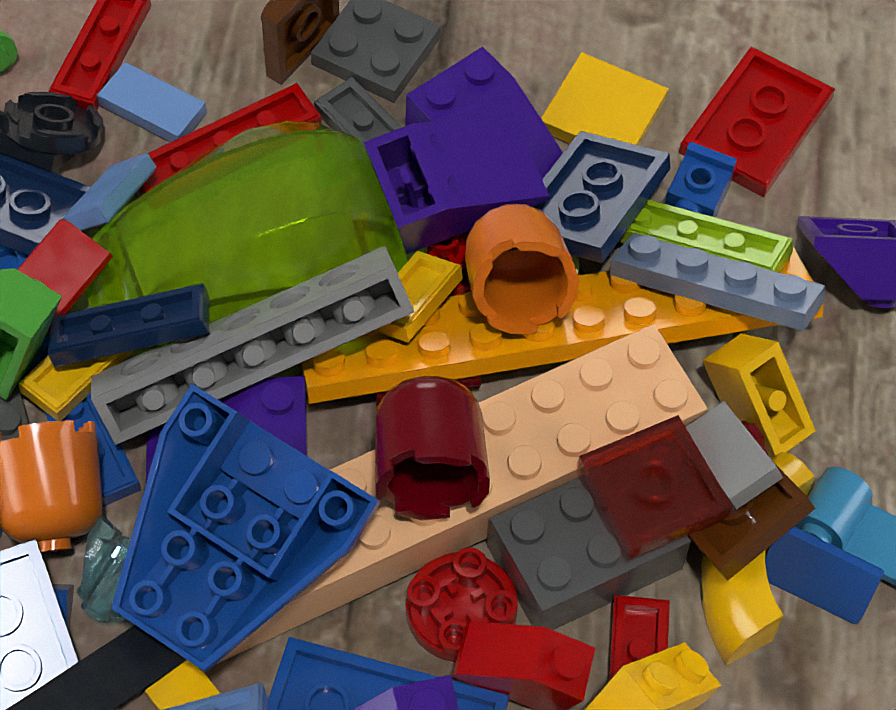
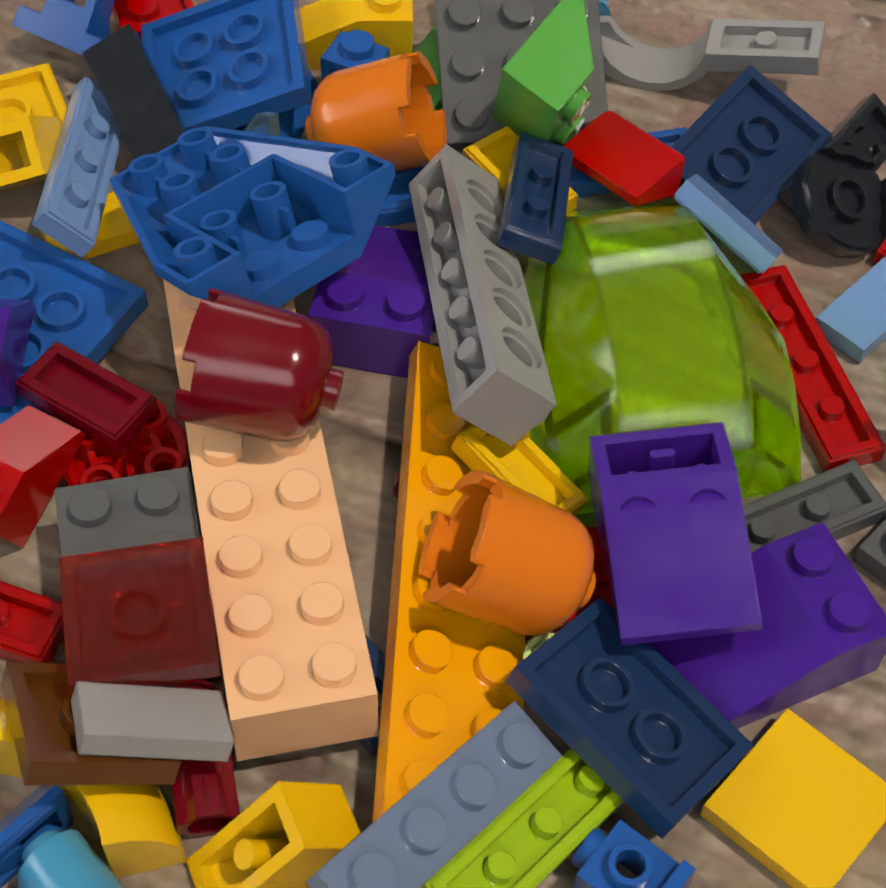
camera: 105 degrees right, 5 degrees down
none -> dark red tile [15,341,159,453]

